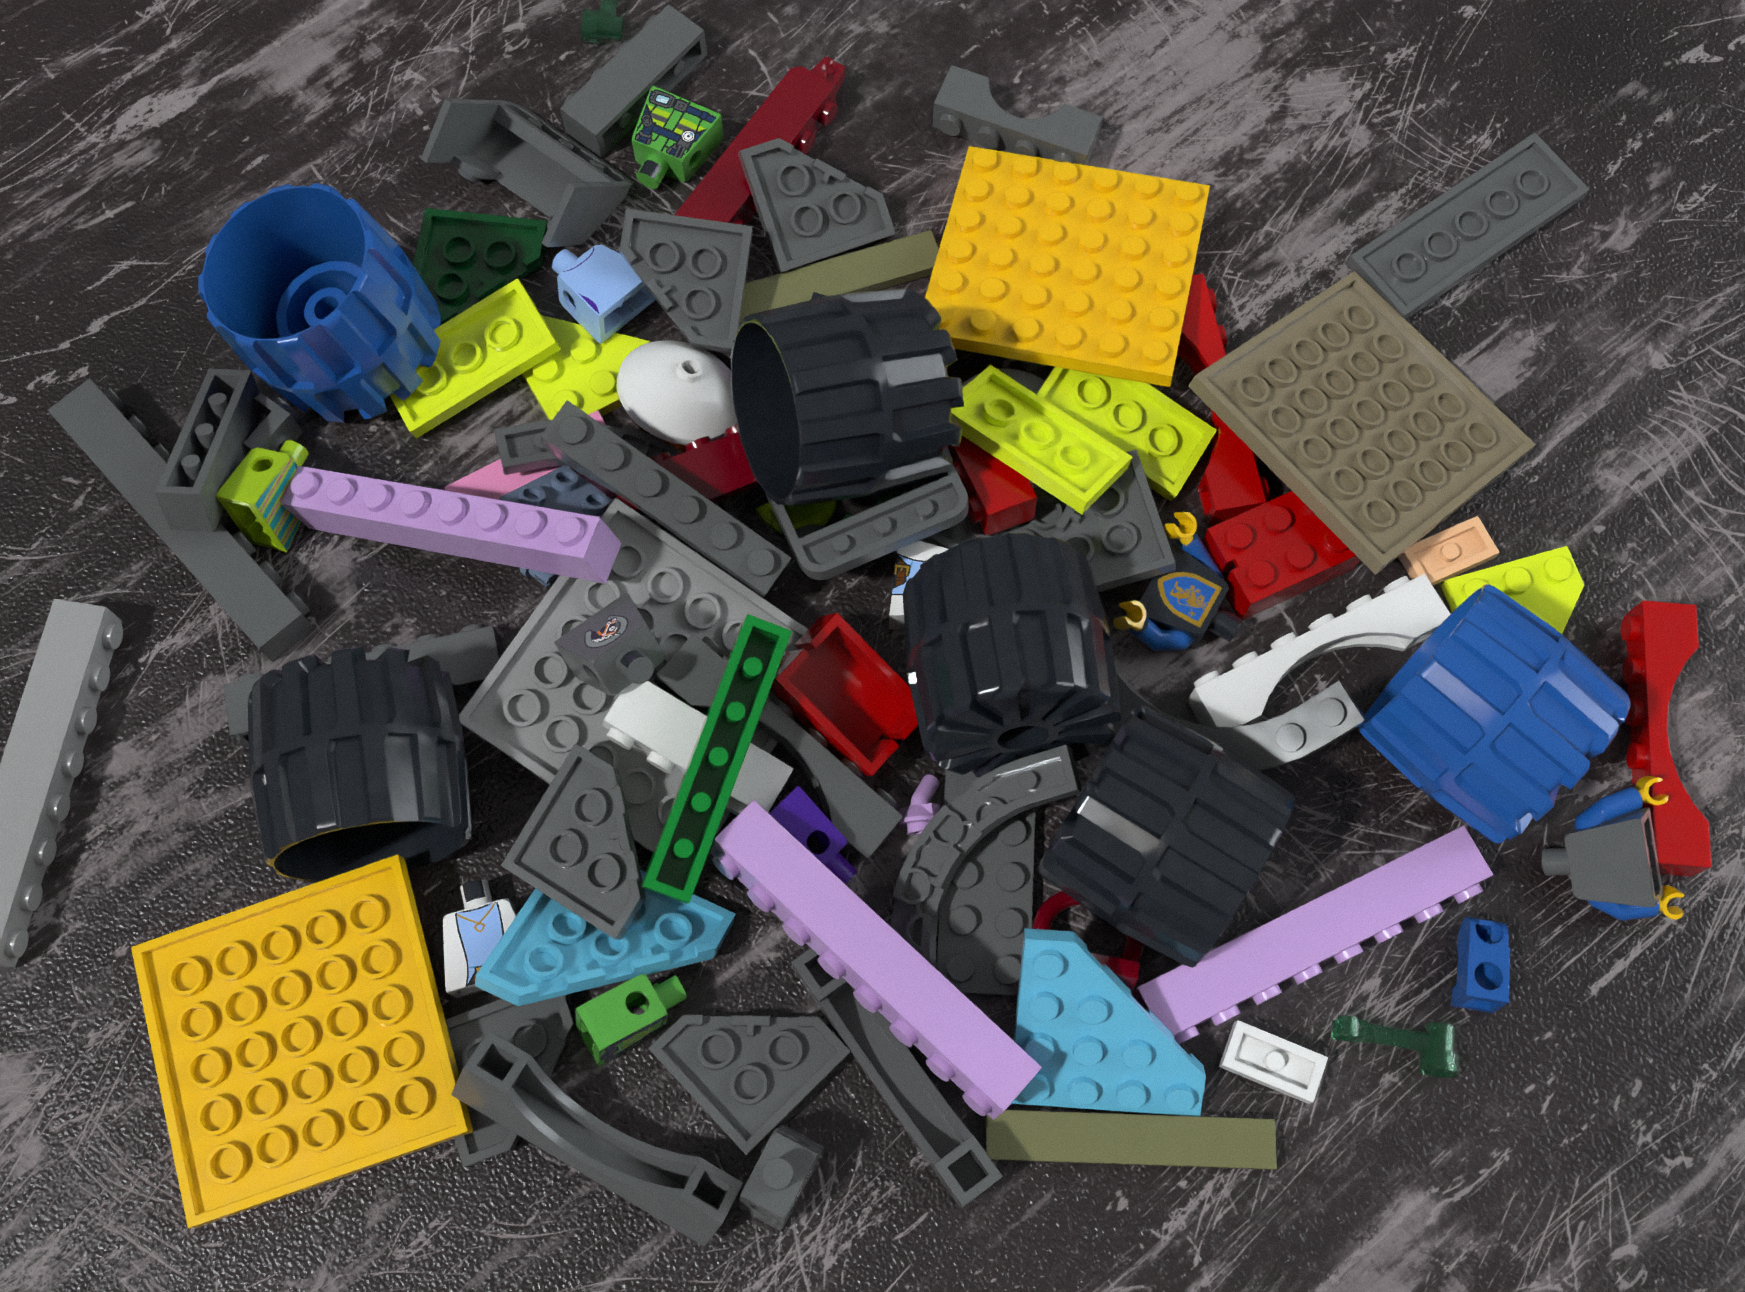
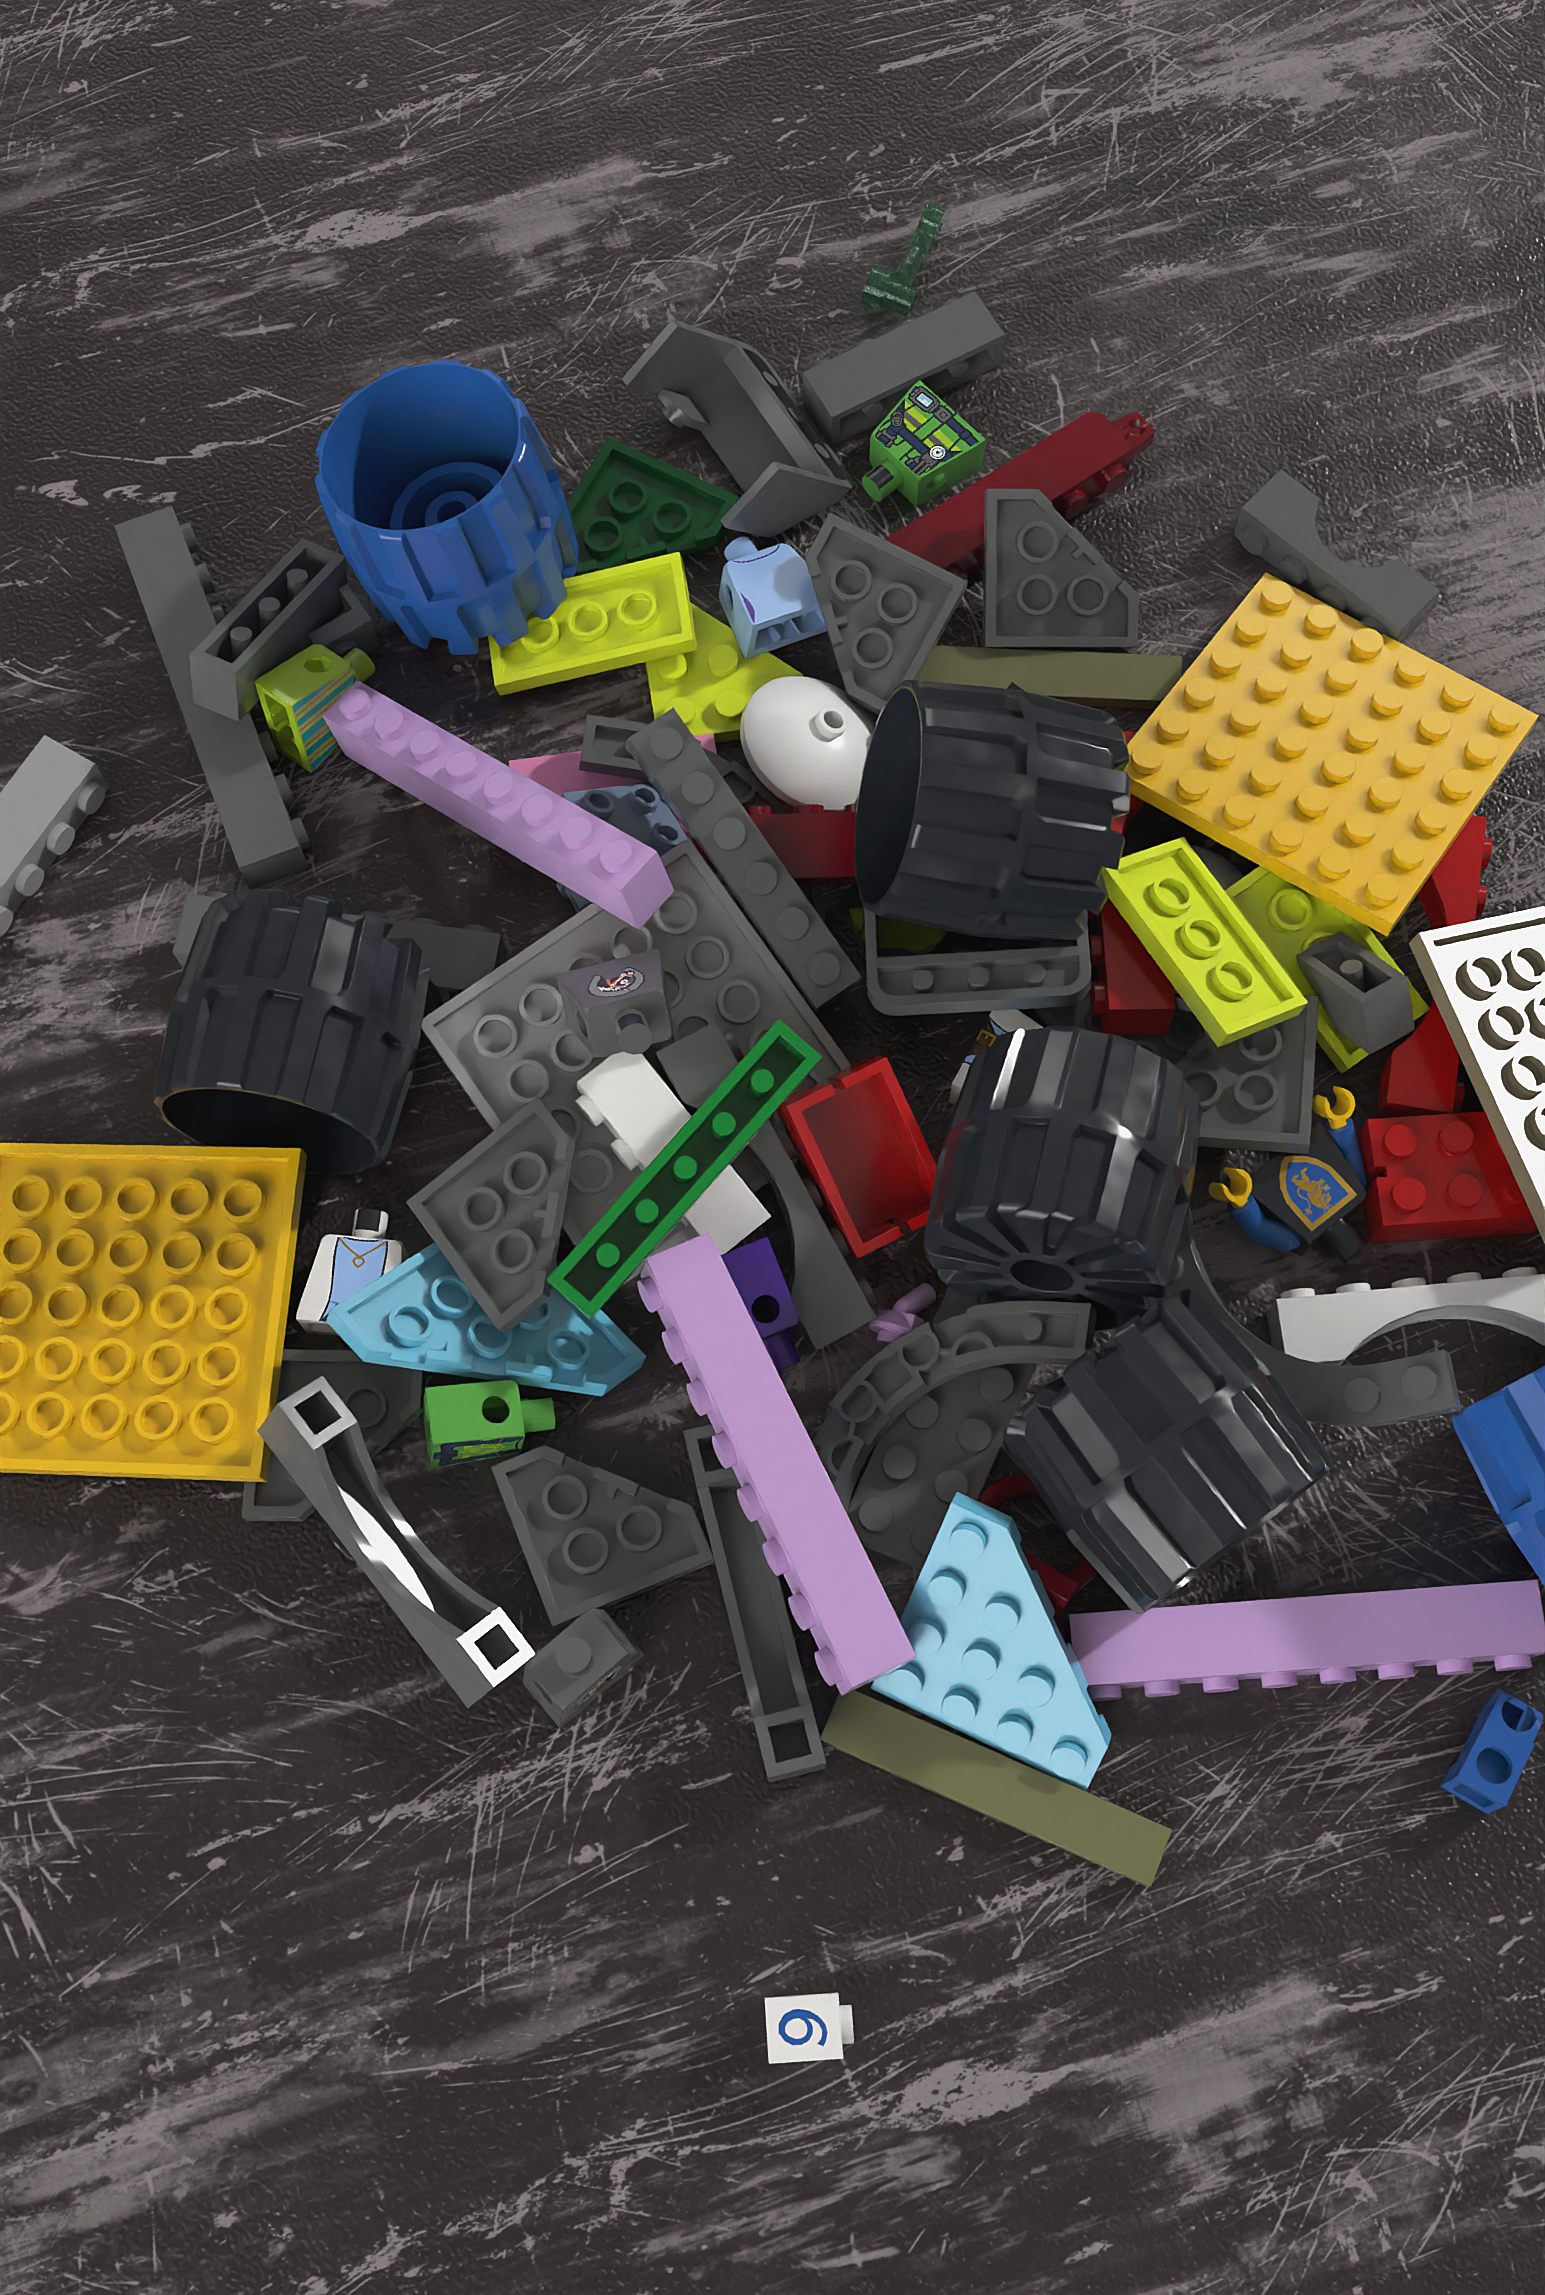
camera: 25 degrees right, 0 degrees up
white plate [1219,1020,1328,1104] -> none
clear green brick [1331,1015,1459,1078] -> none
none -> dark grey slope [1296,931,1415,1054]

